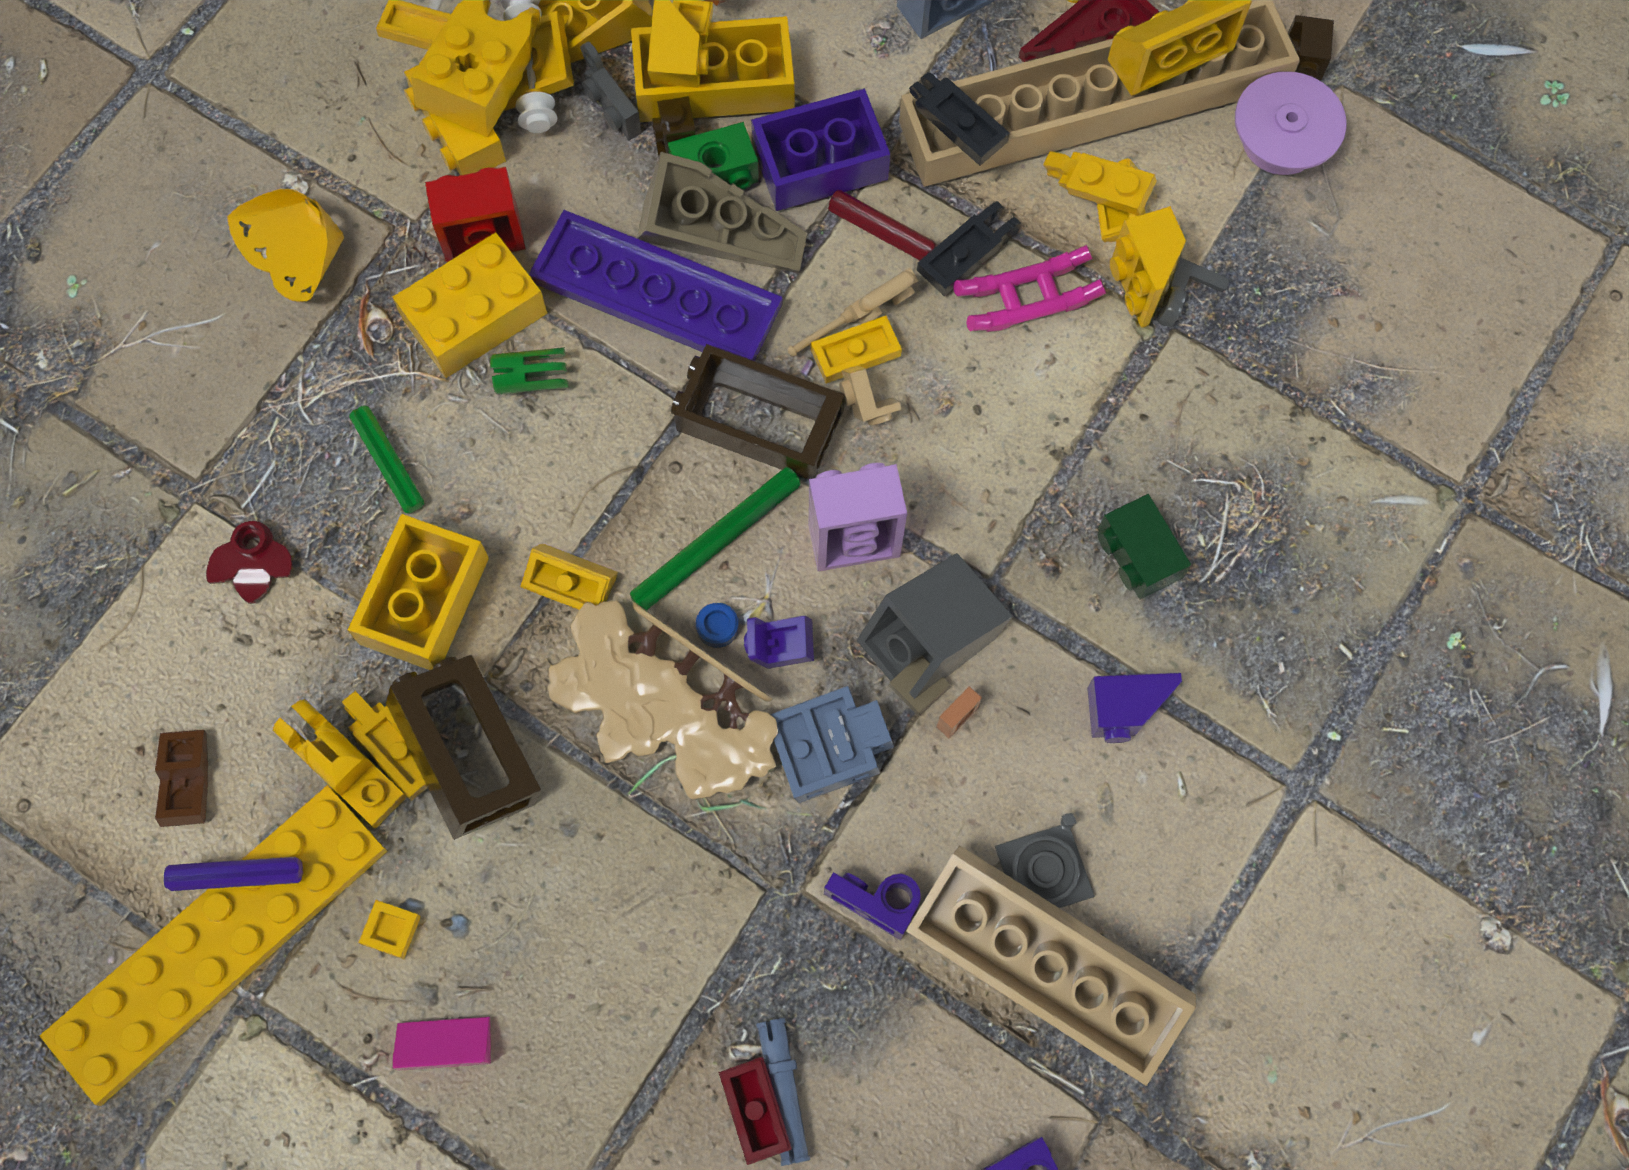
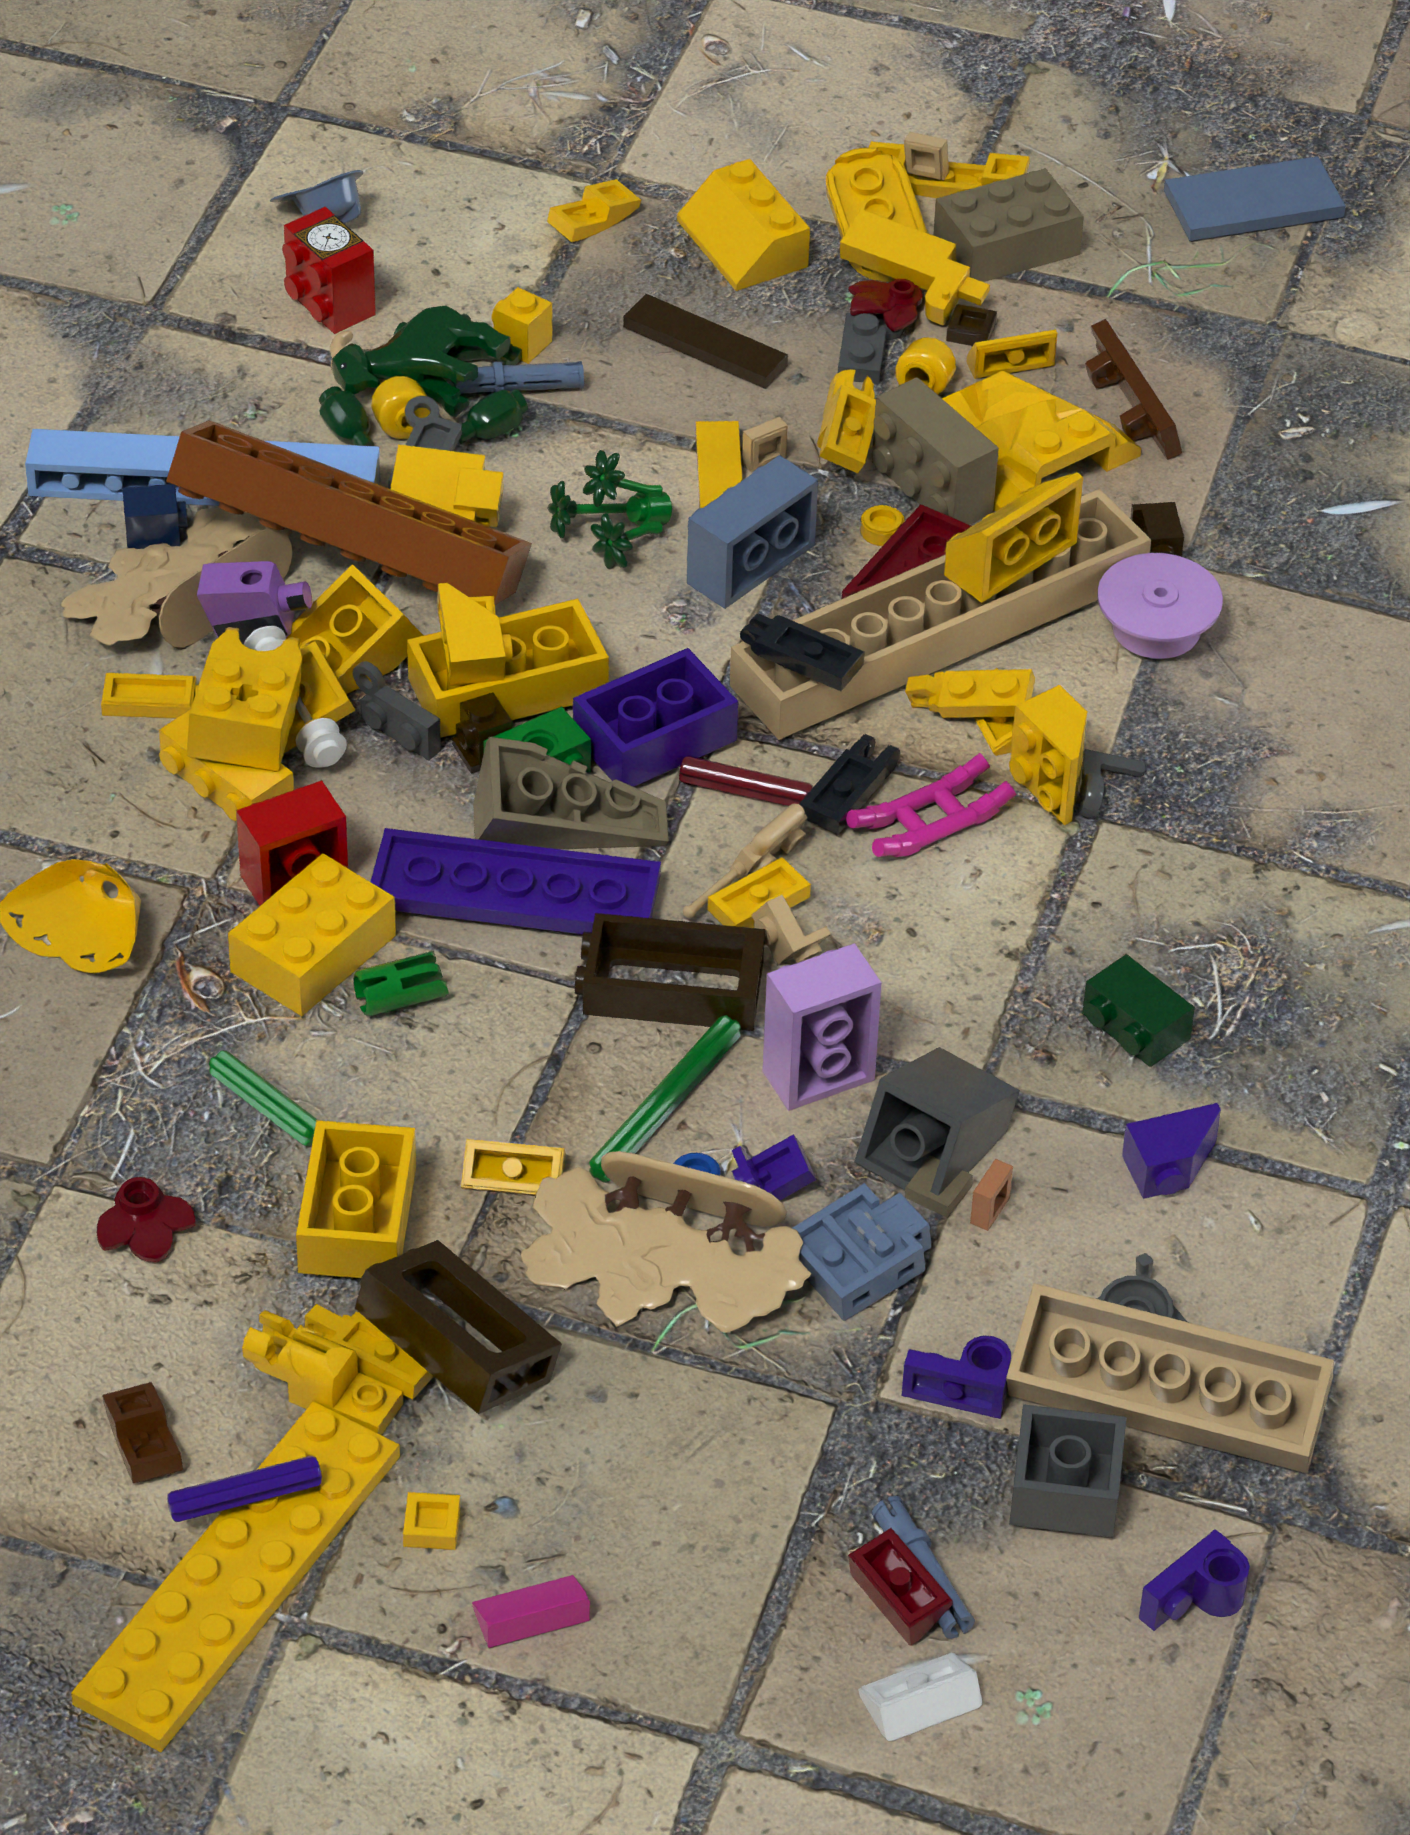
camera: 15 degrees left, 25 degrees down
none -> dark grey brick [1009,1404,1127,1537]

